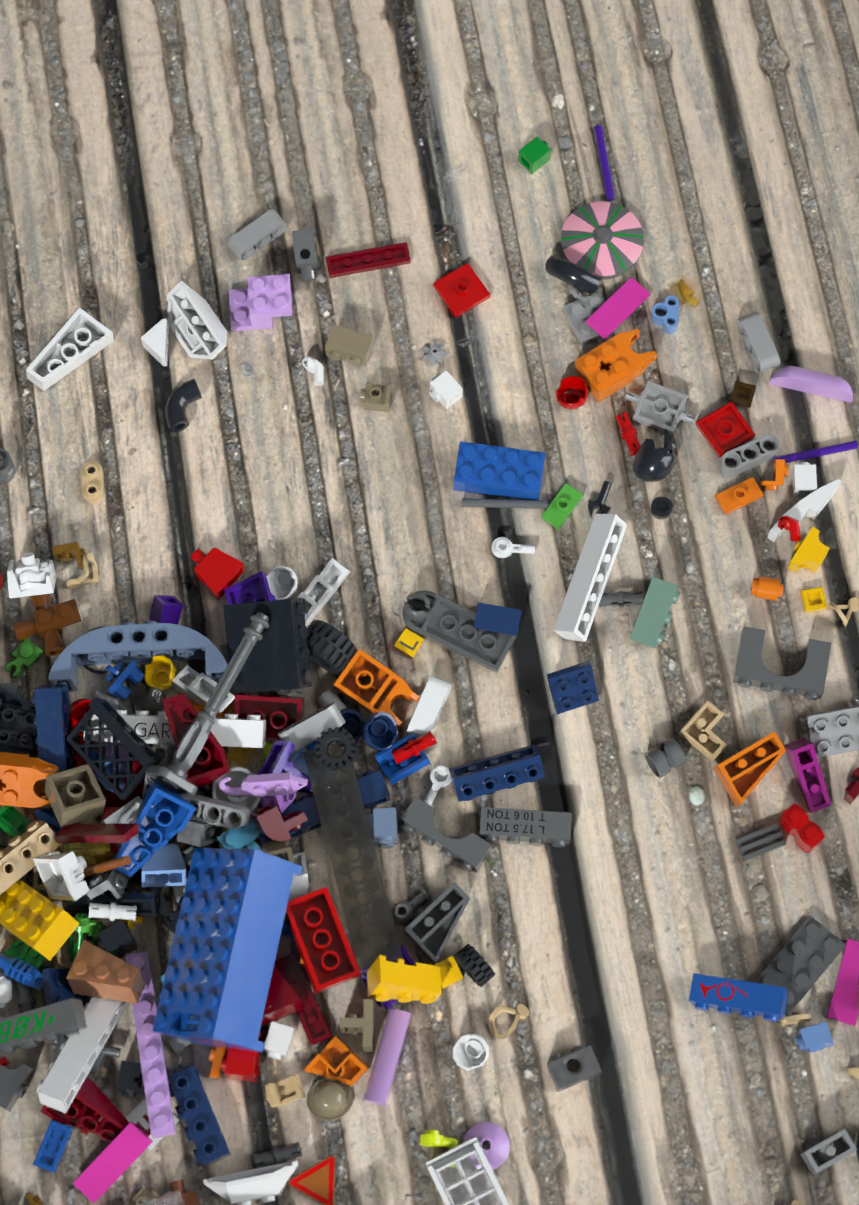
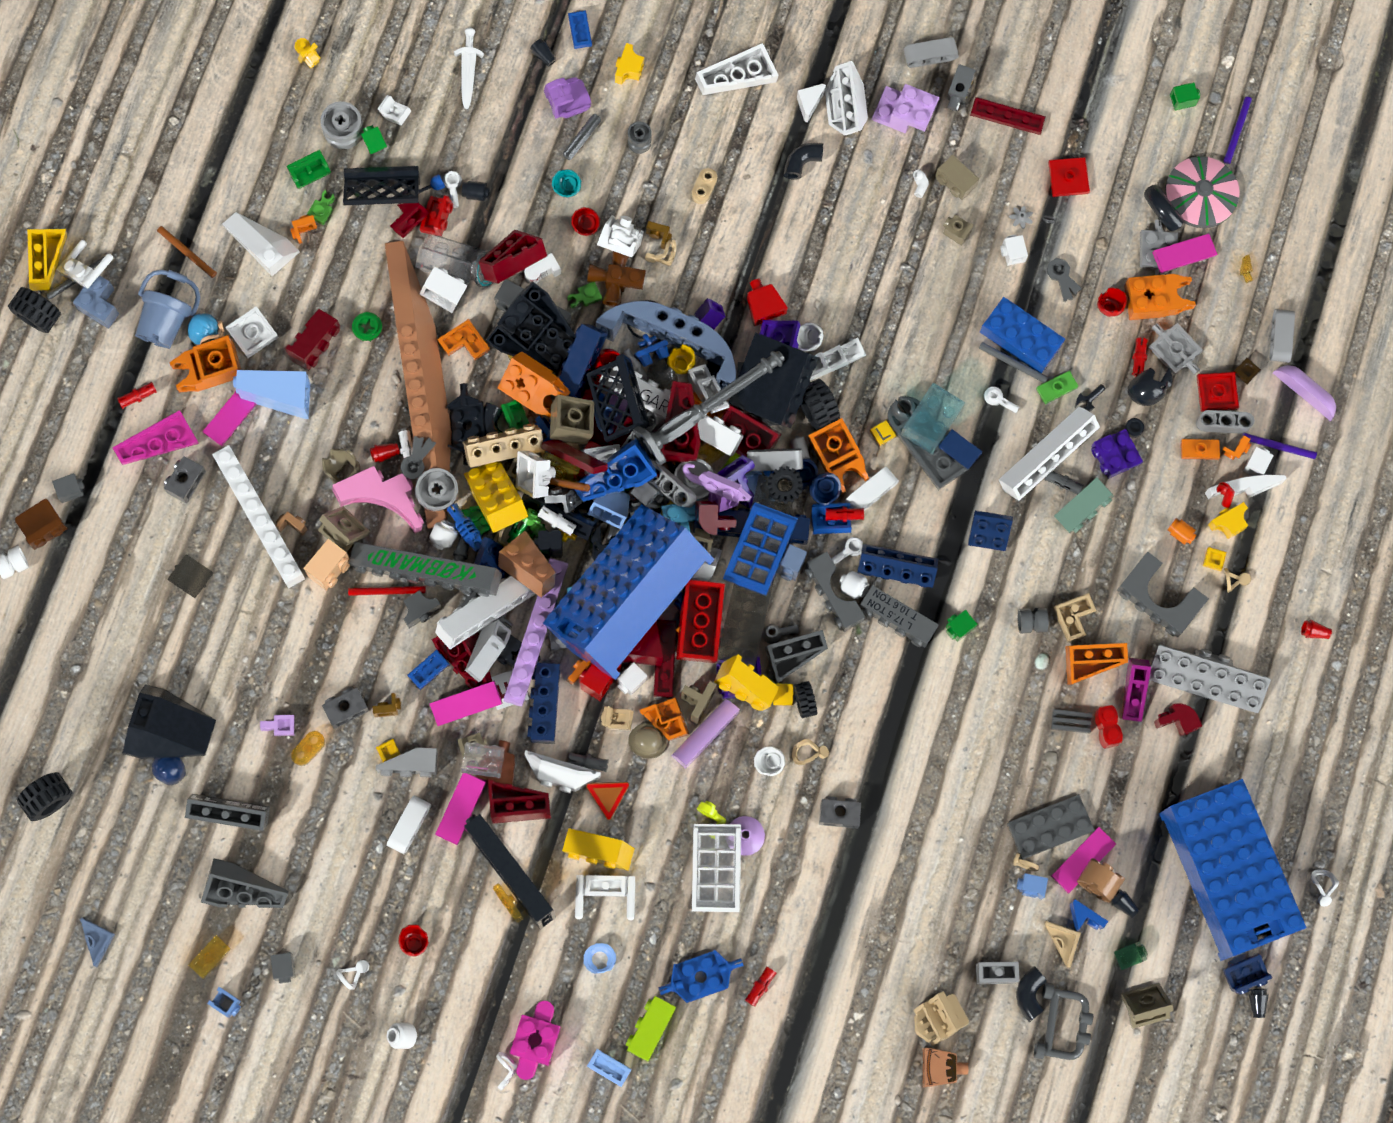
camera: 20 degrees right, 5 degrees up
medium blue piece [651,295,679,334] -> none
blue brick [689,973,788,1022] -> none
none -> light grey slope [465,620,512,682]
none -> blue piece [723,502,798,596]
none -> white head [839,571,869,599]
none -> clear light blue piece [900,383,965,455]
none -> green brick [946,610,978,642]
none -> dark grey piece [1047,258,1082,302]
none -> dark purple plate [1091,429,1143,479]

